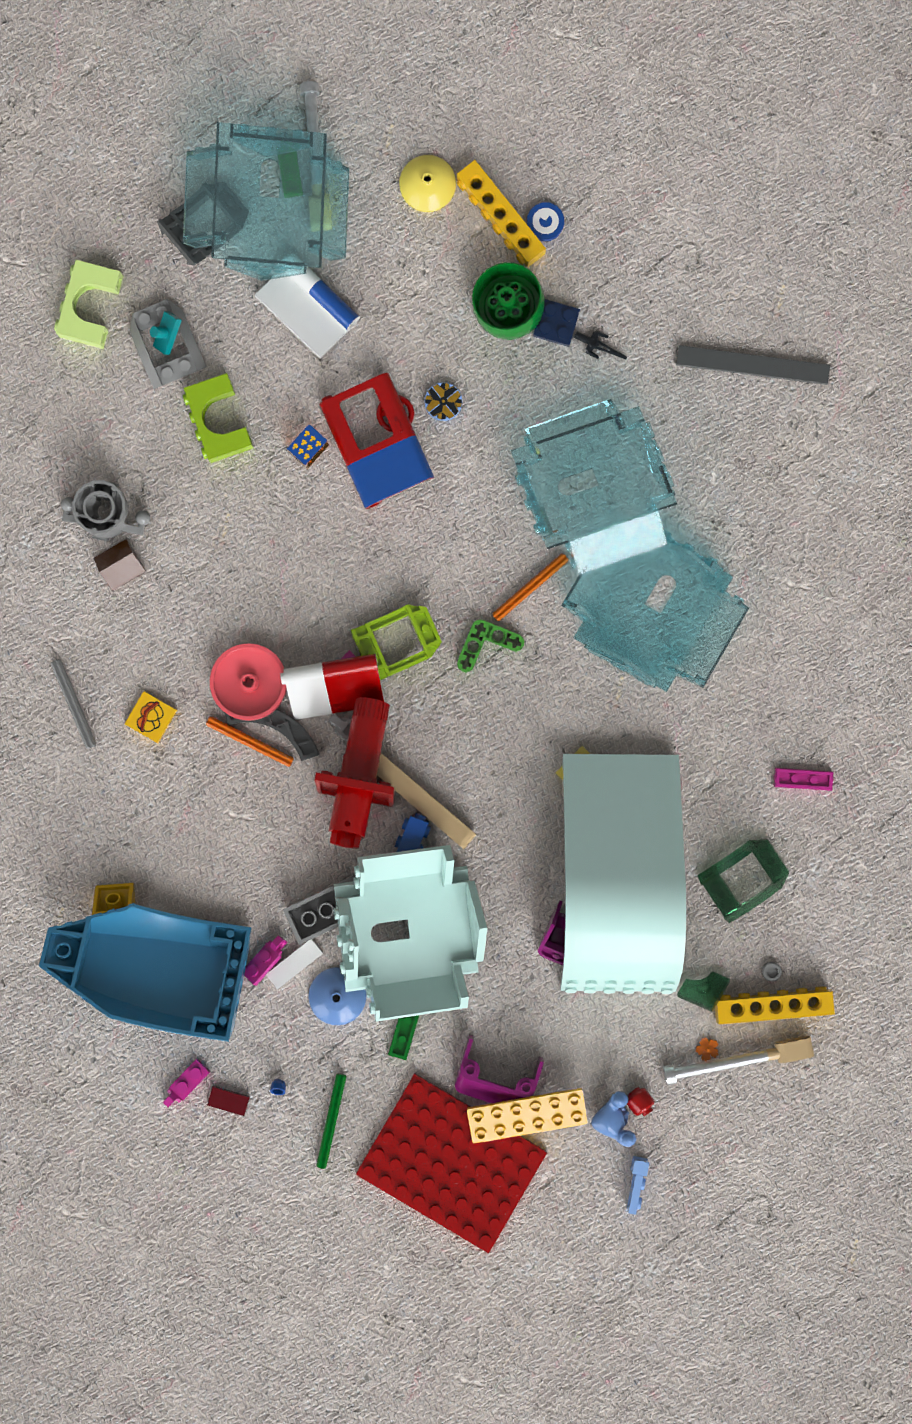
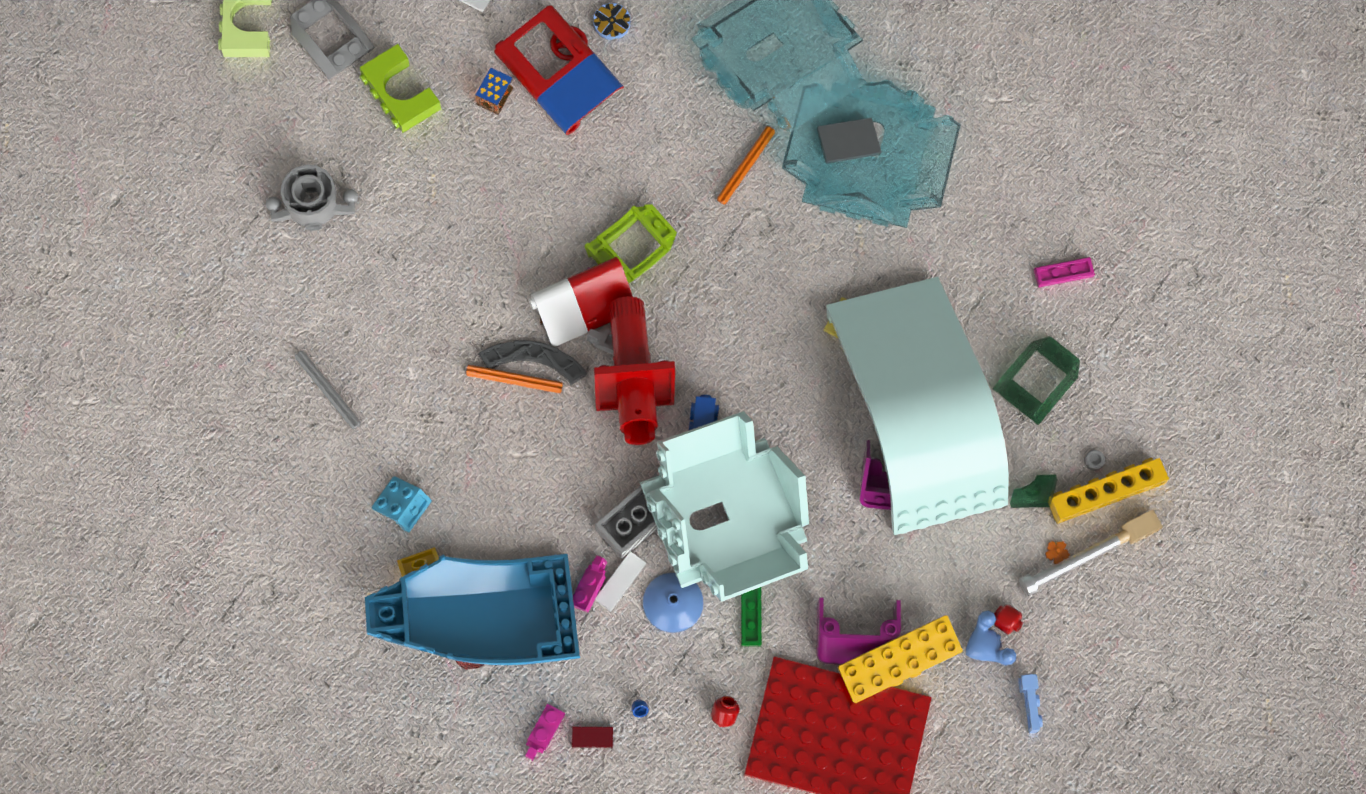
camera: 25 degrees left, 15 degrees down
slope [94,539,146,591] -> none
yellow tile [125,691,178,743] -> none
teal tile [150,311,182,355] -> none
coral dish [210,643,287,721] -> none
green axle [316,1073,346,1169] -> none
tan beam [377,753,476,849] -> none
bright green beam [457,620,524,673] -> none
none -> medium azure bracket [371,476,432,533]
none -> red head [710,696,740,727]
none -> dark grey tile [816,118,881,164]

